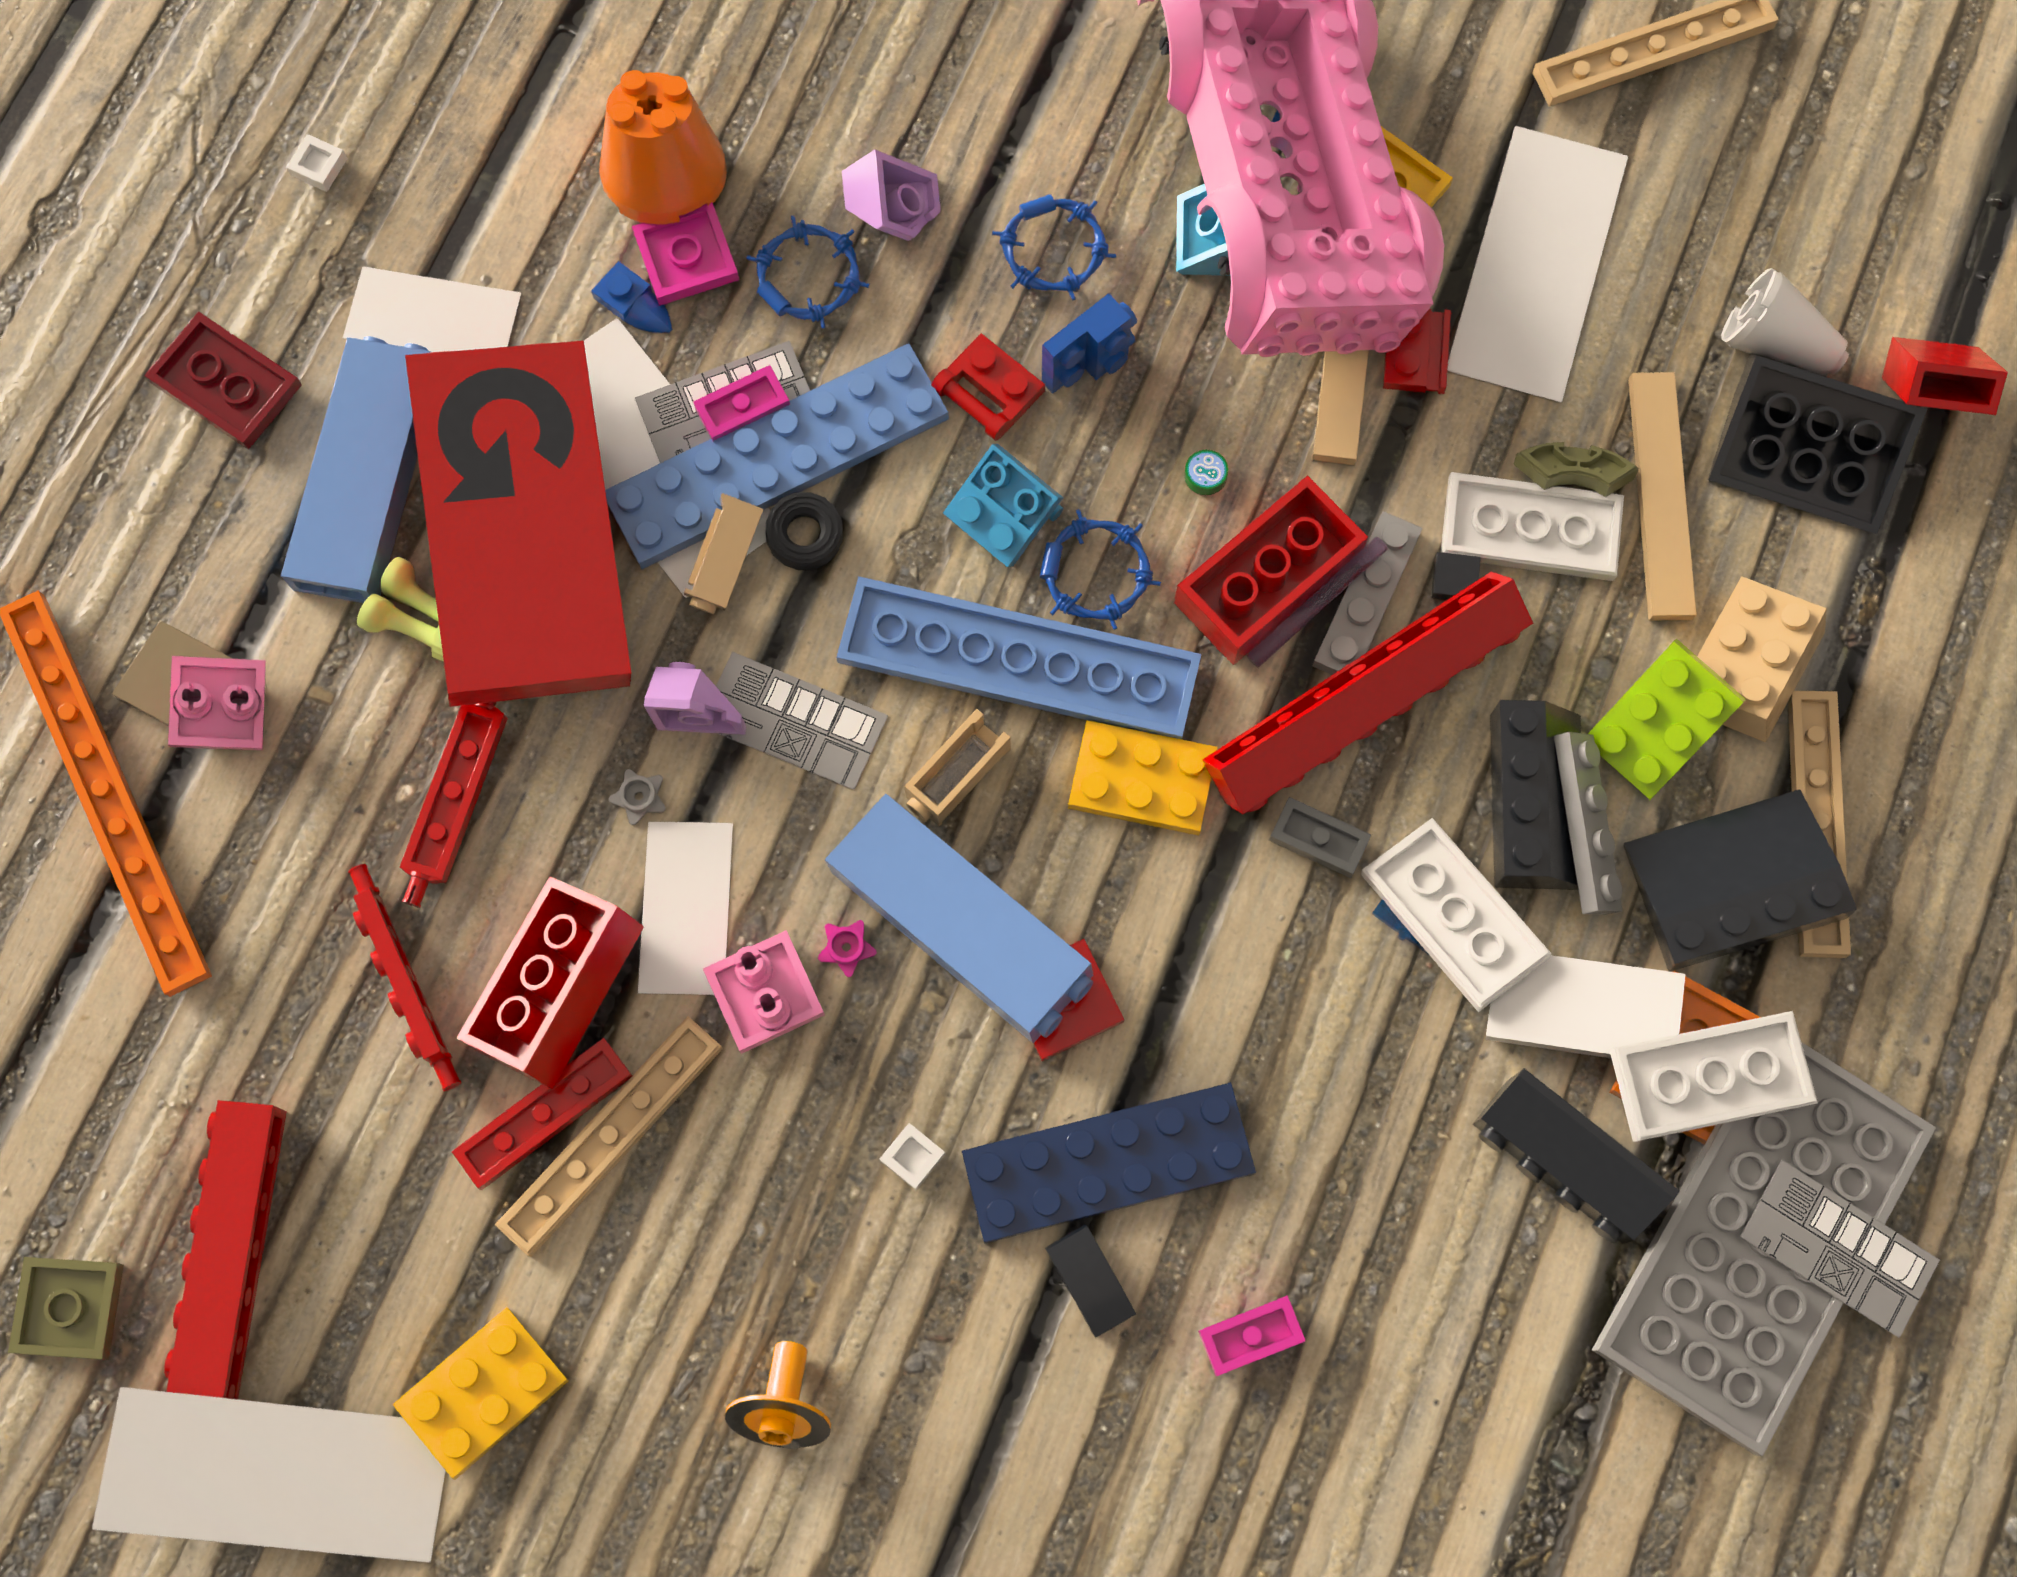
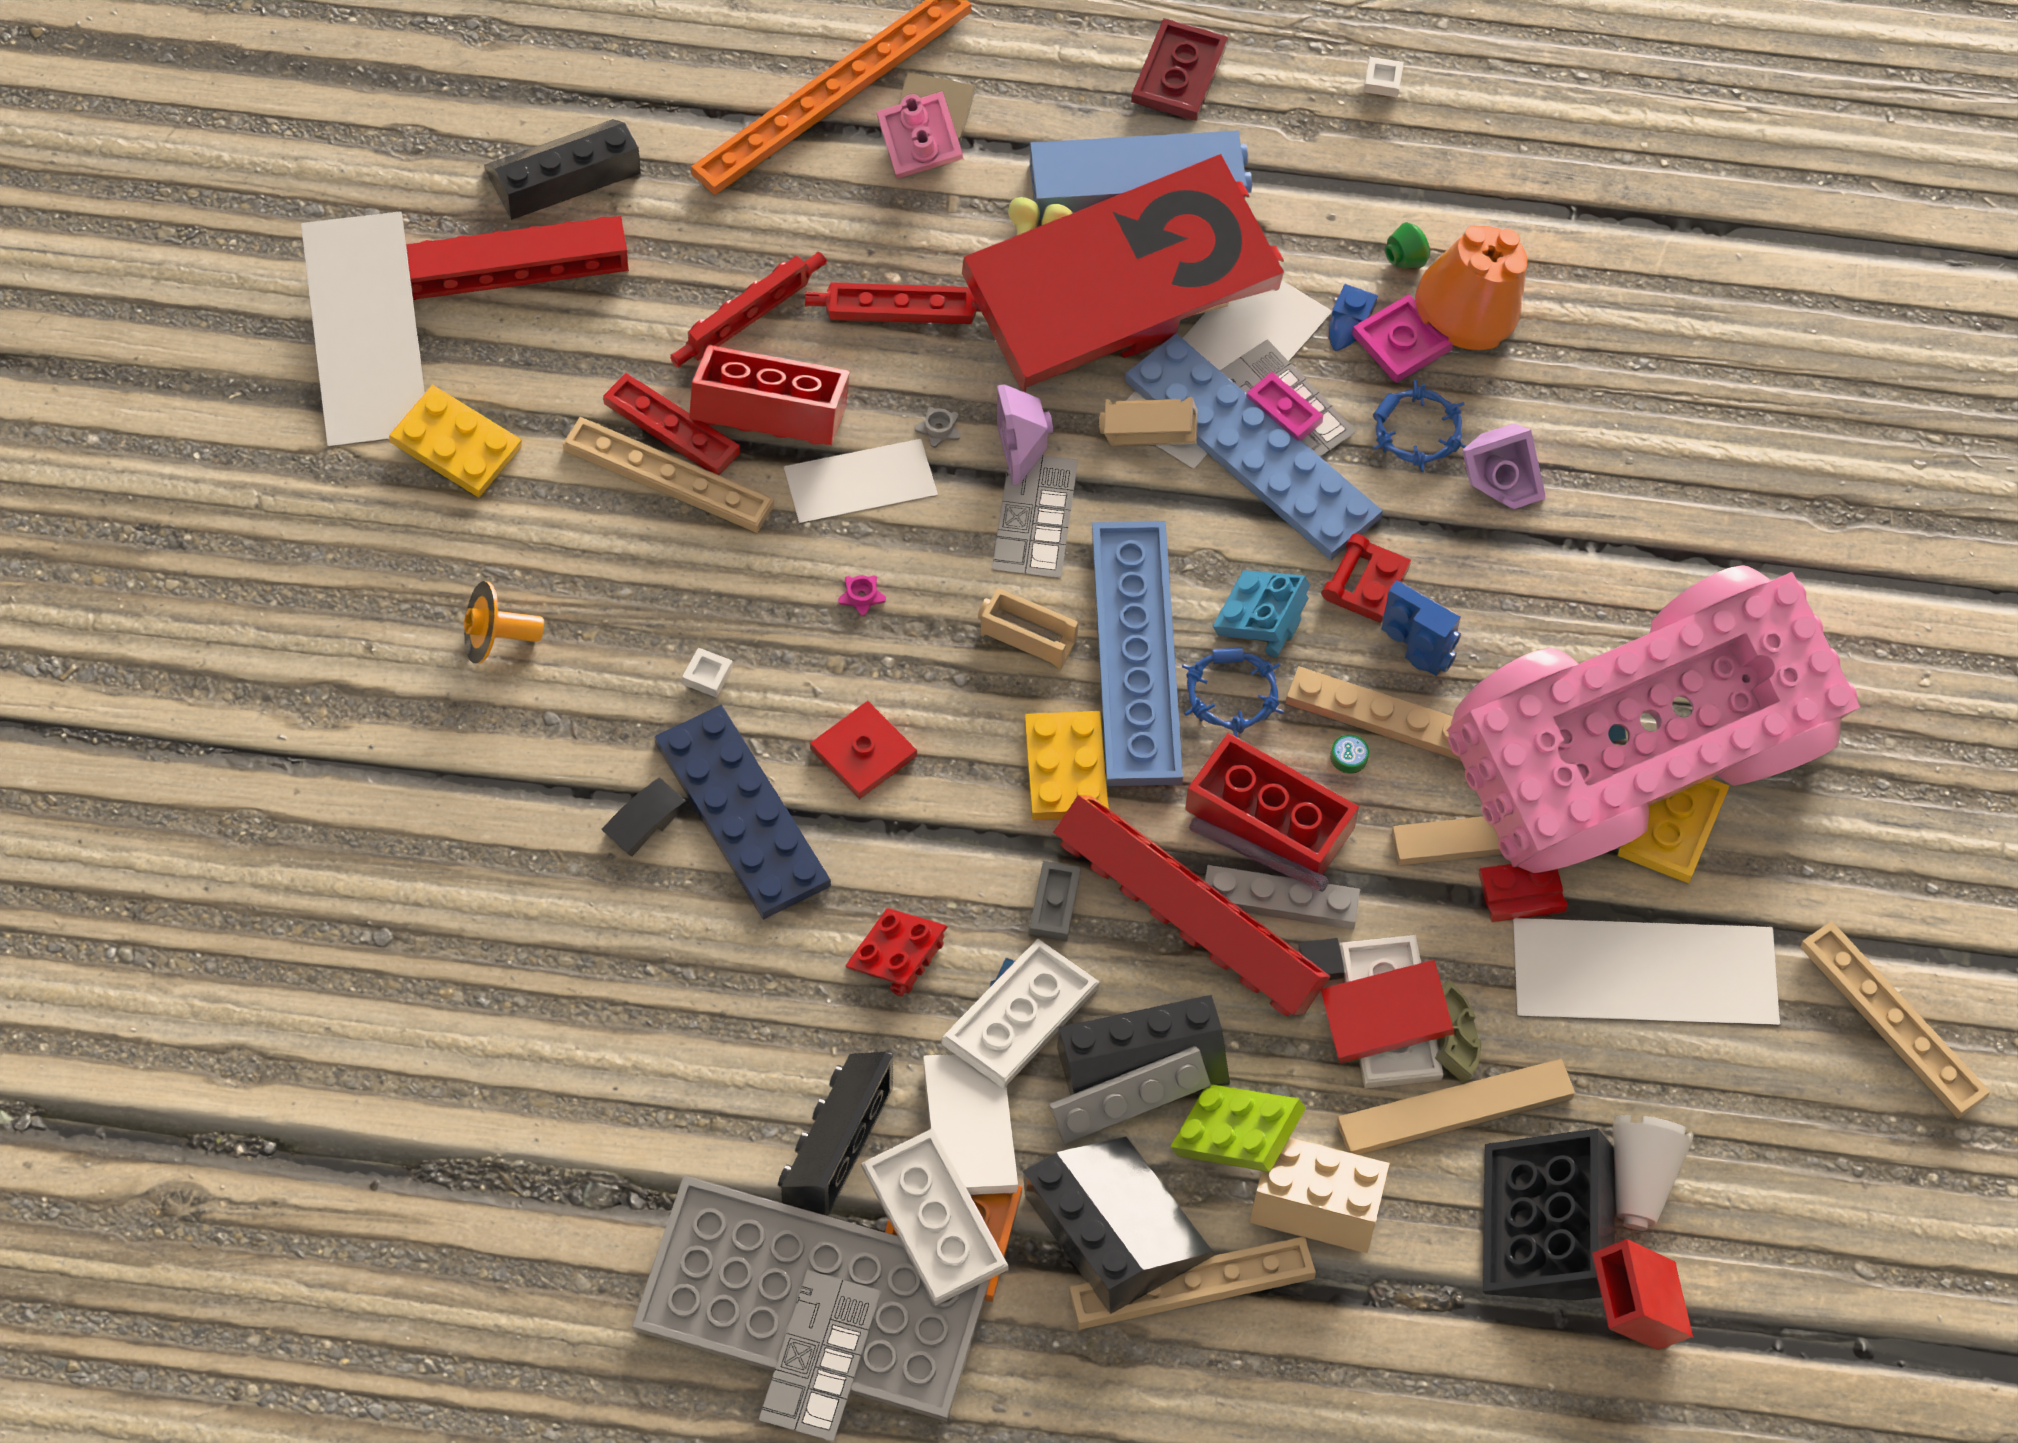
camera: 70 degrees right, 15 degrees down
olive tile [8,1257,124,1360] -> none
white sticker [343,267,521,352] -> none
bright pink plate [703,930,825,1054] -> none
black tyre [765,492,843,570] -> none
medium blue brick [824,793,1094,1043] -> none
blue piece [992,194,1116,300] -> none
dark pink plate [1198,1296,1306,1376] -> none
none -> black slope [484,119,641,220]
none -> red hinge [845,908,948,997]
none -> tan plate [1285,666,1461,761]
none -> red tile [1320,960,1455,1064]
none -> green cone [1385,222,1430,269]

